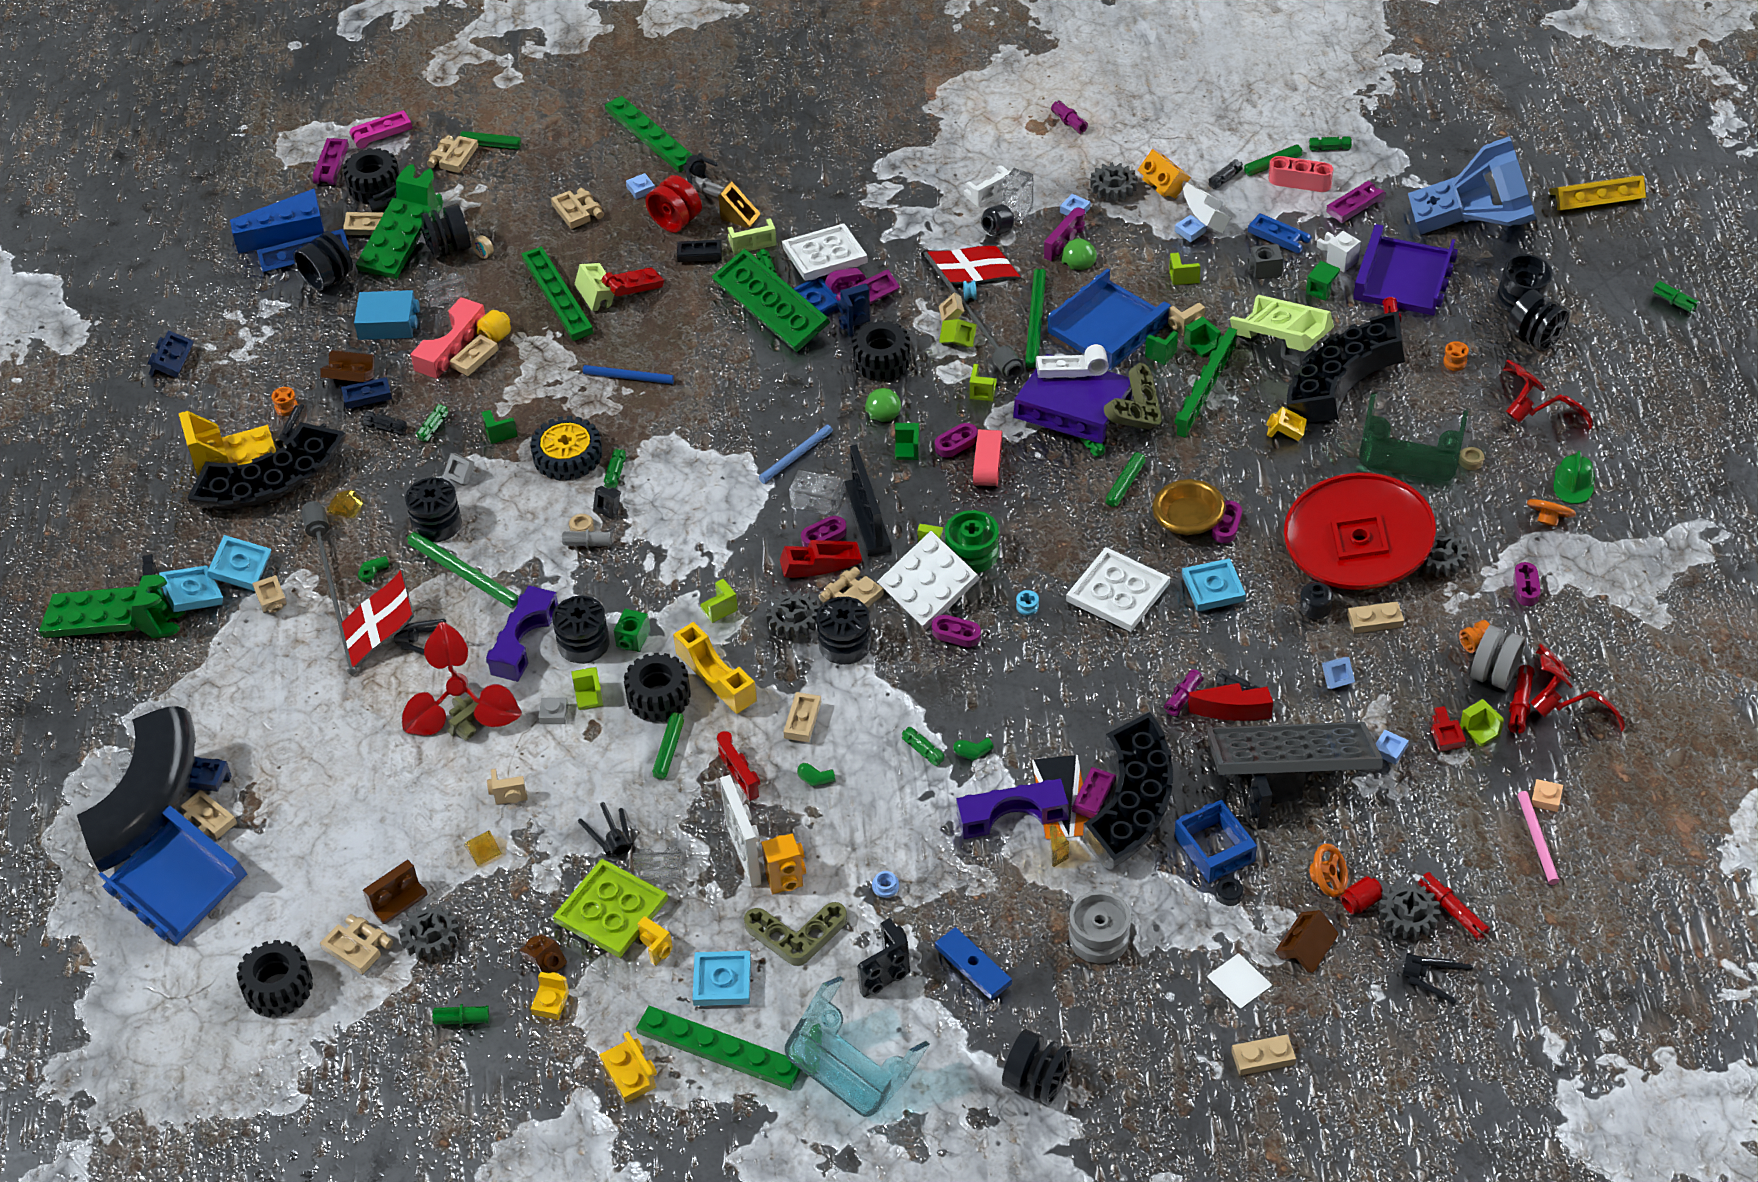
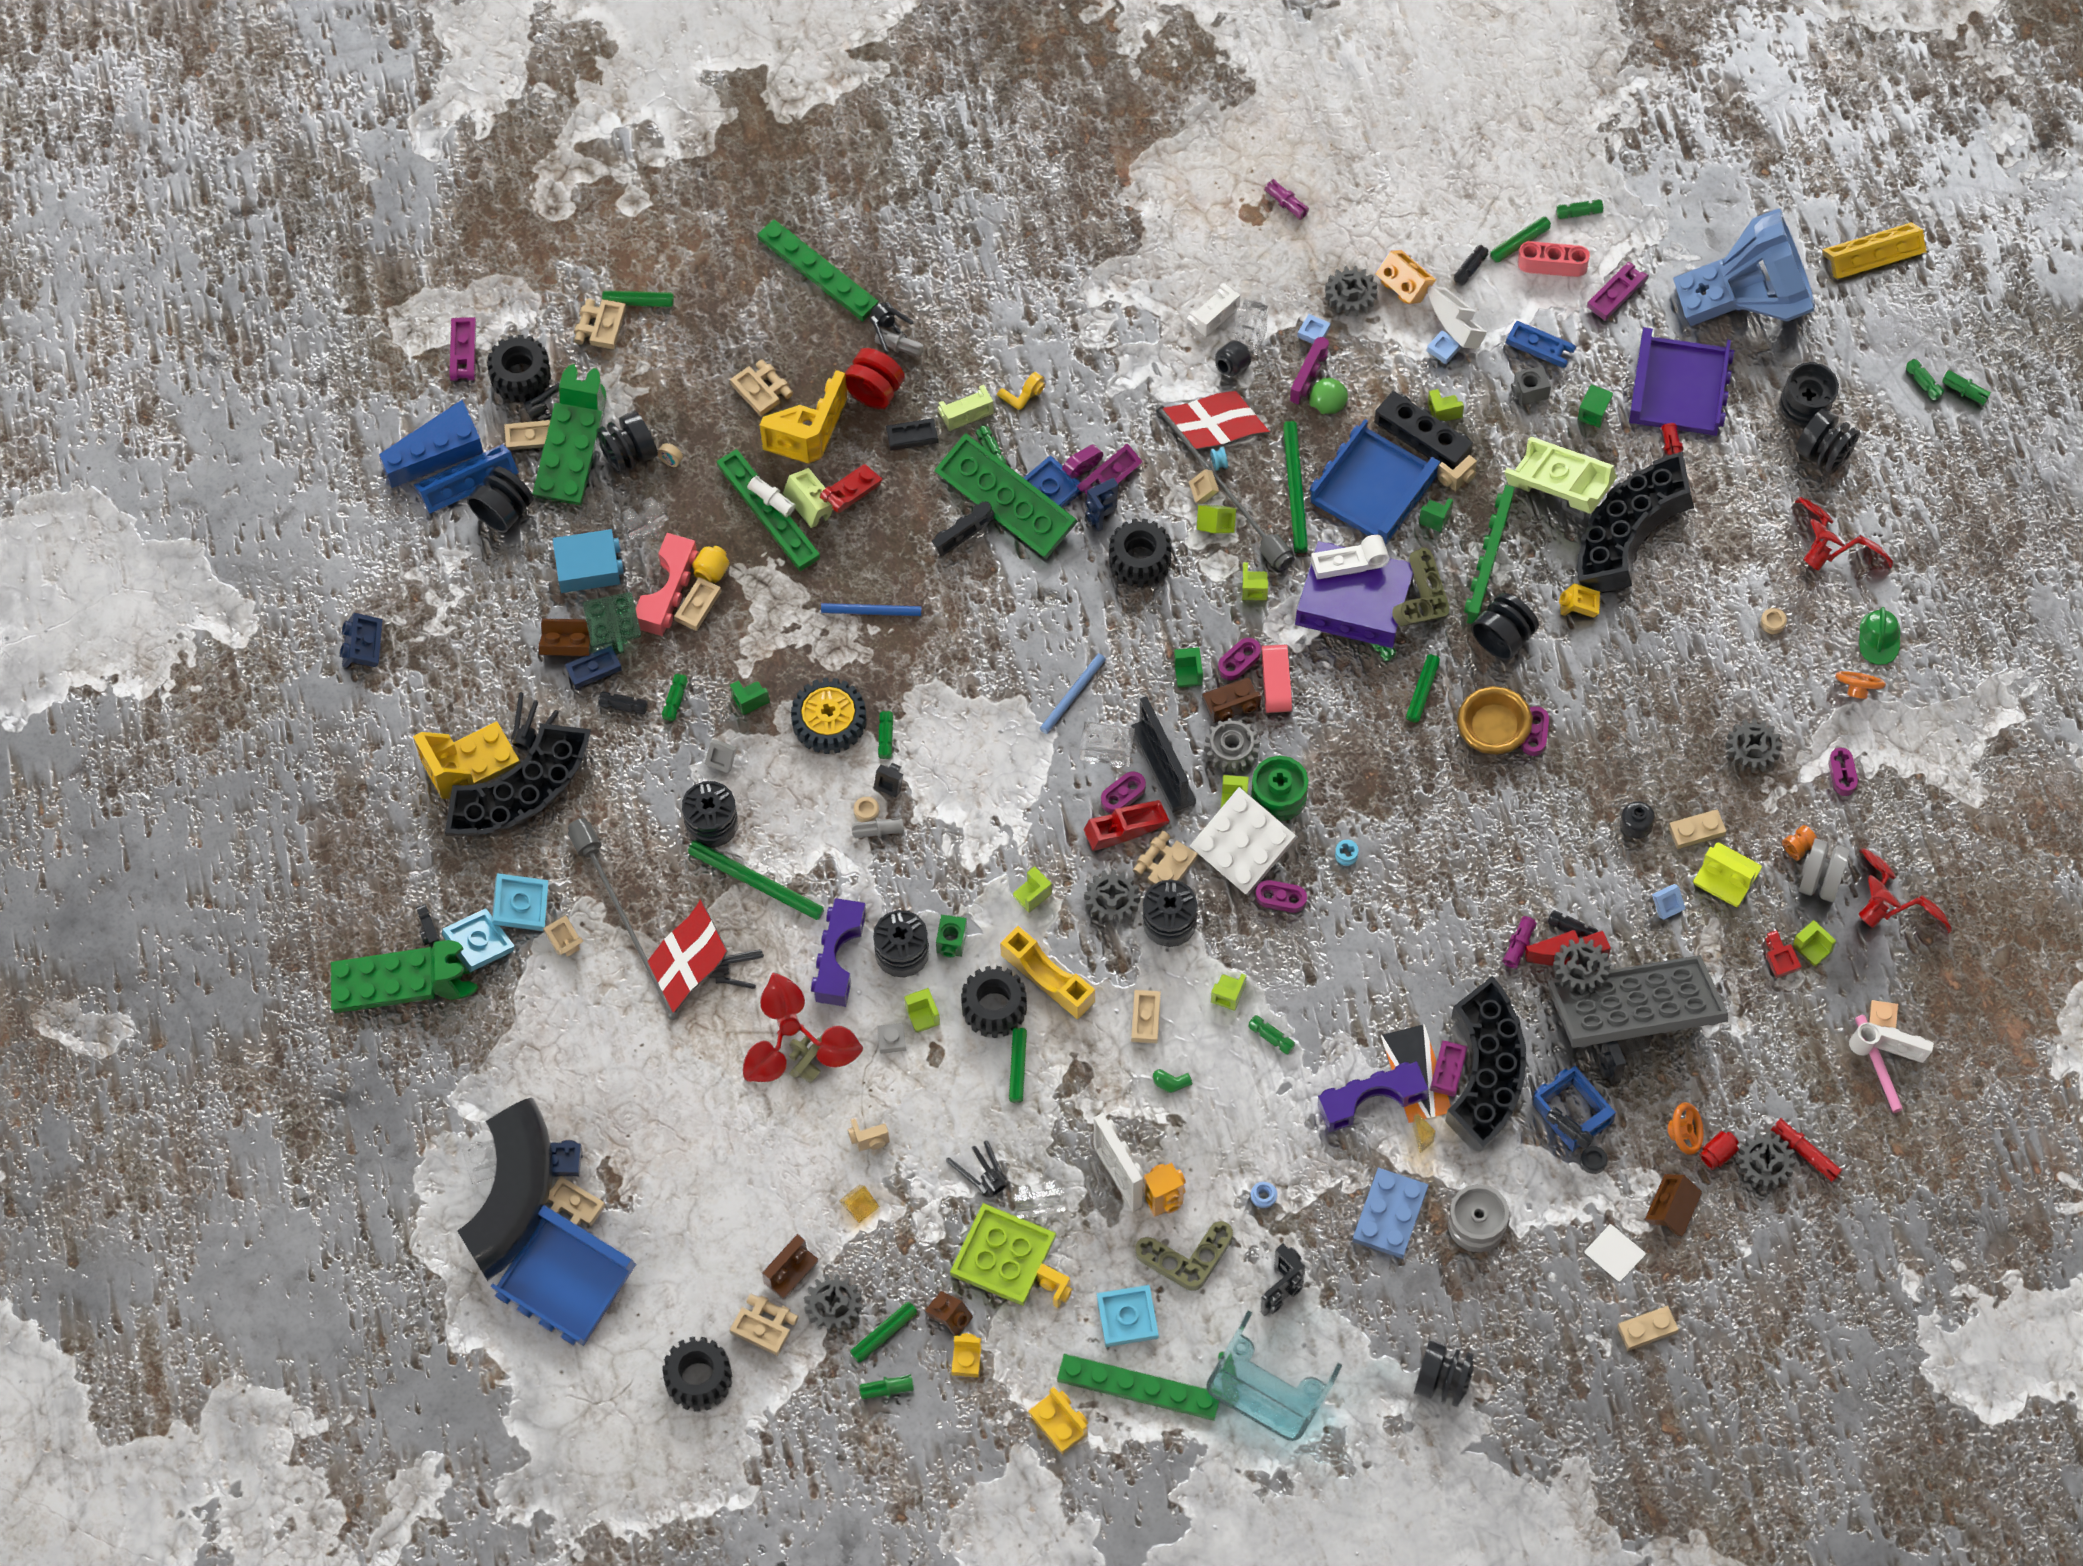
camera: 10 degrees left, 15 degrees up
orange wheel [271,387,298,416] -> none
clear yellow slope [327,490,363,518] -> none
dark pink plate [349,110,412,149] -> none
green arm [358,556,390,582] -> none
light blue plate [626,173,655,199] -> none
red plate [716,731,761,801] -> none
pearl gold slope [718,181,761,228] -> none
white plate [782,224,868,281] -> none
bright green hair [865,388,901,422] -> none
blue tile [935,927,1012,1000] -> none
green arm [953,738,994,760] -> none
white plate [1066,547,1170,632] -> none
medium azure plate [1182,558,1246,611] -> none
green panel [1184,316,1221,358] -> none
red dish [1284,473,1436,590] -> none
white brick [1317,231,1361,272] -> none
clear green windscreen [1359,391,1470,481] -> none
light blue plate [1375,730,1409,765] -> none
black plant [1403,953,1473,1004] -> none
orange wheel [1443,341,1469,371] -> none
red pin [1508,665,1535,734] -> none
none -> clear green bracket [583,592,641,655]
none -> white pin [747,475,796,517]
none -> yellow bracket [760,370,847,464]
none -> green axle [850,1302,917,1362]
none -> black hinge [932,501,995,557]
none -> yellow plate [997,372,1045,410]
none -> reddish brown bracket [1202,677,1261,723]
none -> light grey gear [1204,718,1260,773]
none -> lime panel [1211,973,1247,1011]
none -> medium blue plate [1352,1168,1429,1259]
none -> black brick [1374,390,1473,470]
none -> black wheel [1471,593,1539,660]
none -> black axle [1546,1107,1594,1149]
none -> dark grey gear [1553,938,1611,995]
none -> neon yellow bracket [1693,842,1762,907]
none -> white plate [1849,1023,1934,1063]
none -> green axle [1906,358,1944,401]

